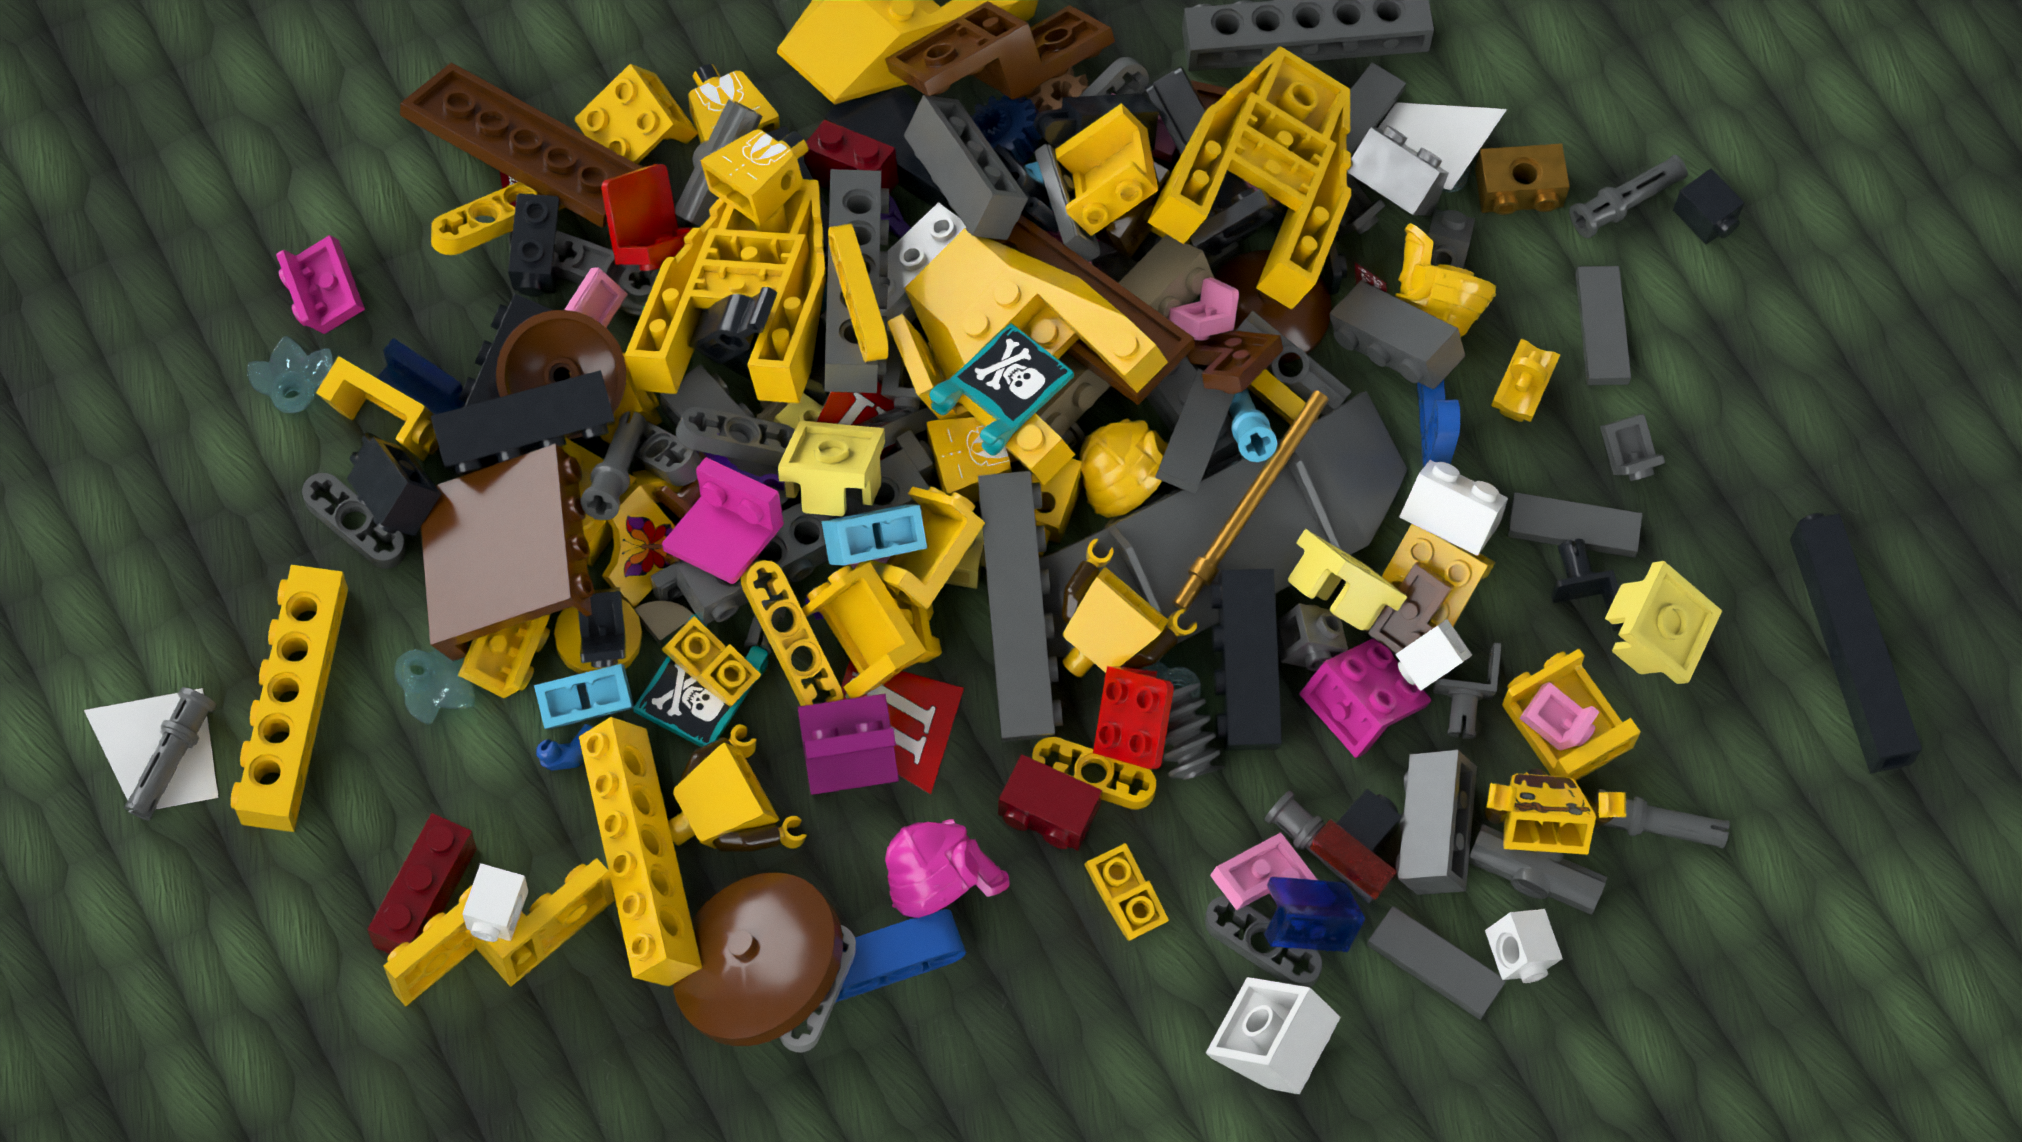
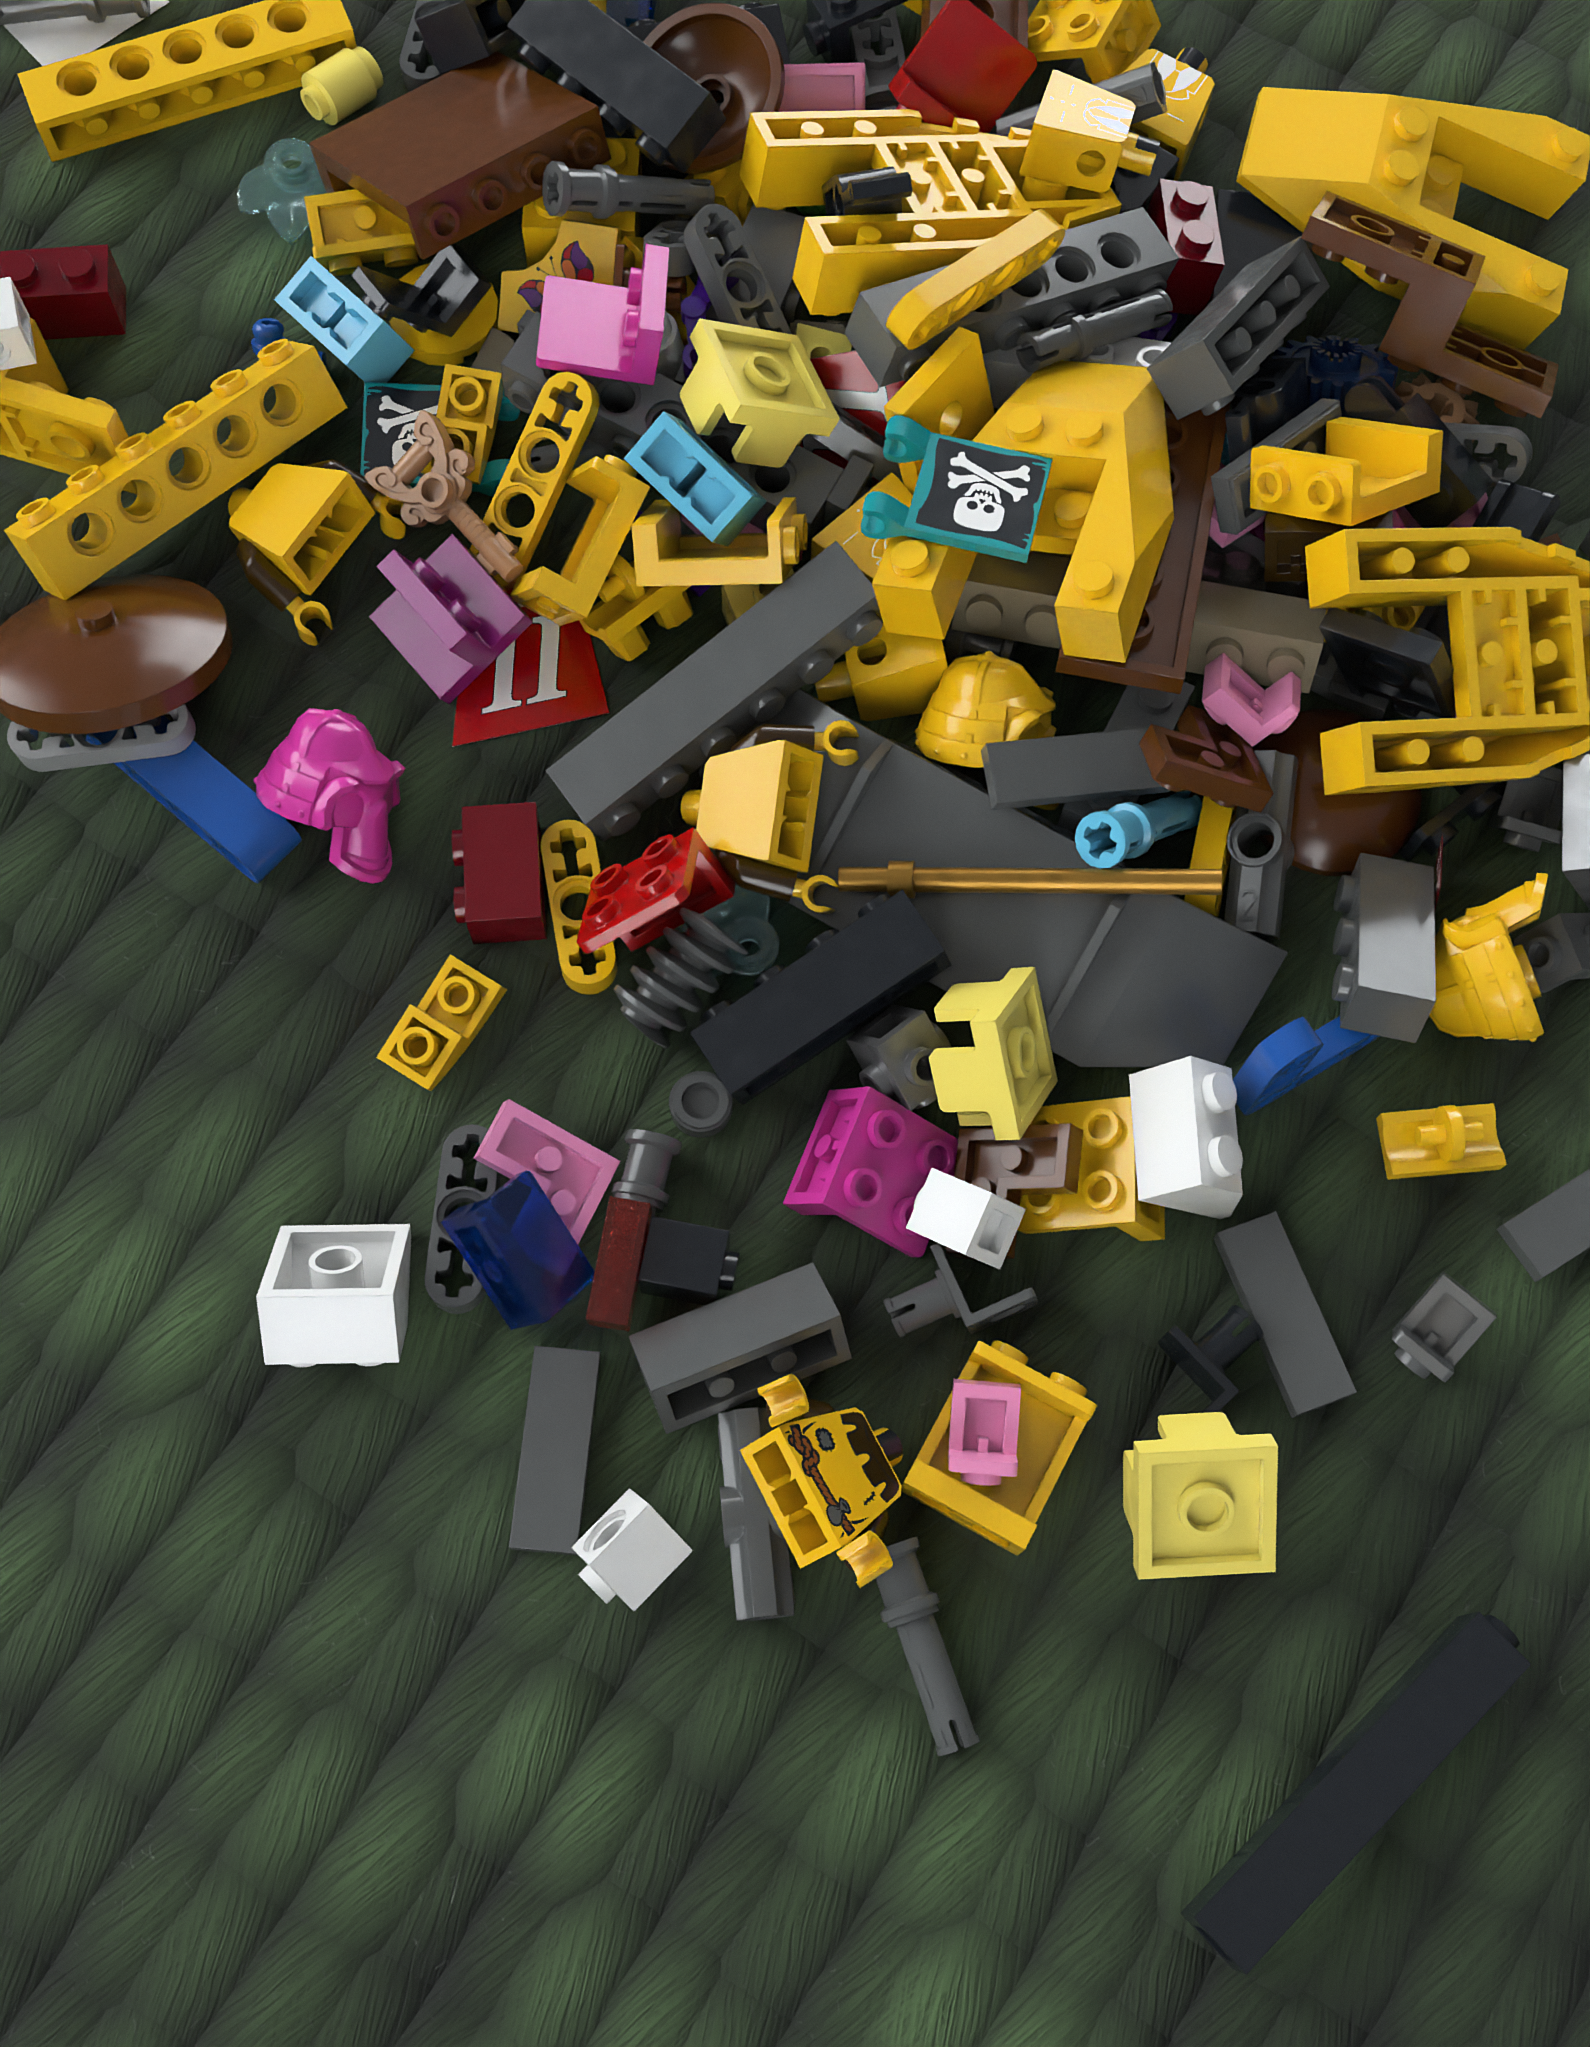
camera: 60 degrees right, 5 degrees up
none -> light yellow brick [300,46,384,125]
none -> medium nougat piece [364,410,524,582]
none -> dark grey tile [669,1071,733,1138]
none -> dark grey pin [1016,288,1173,373]

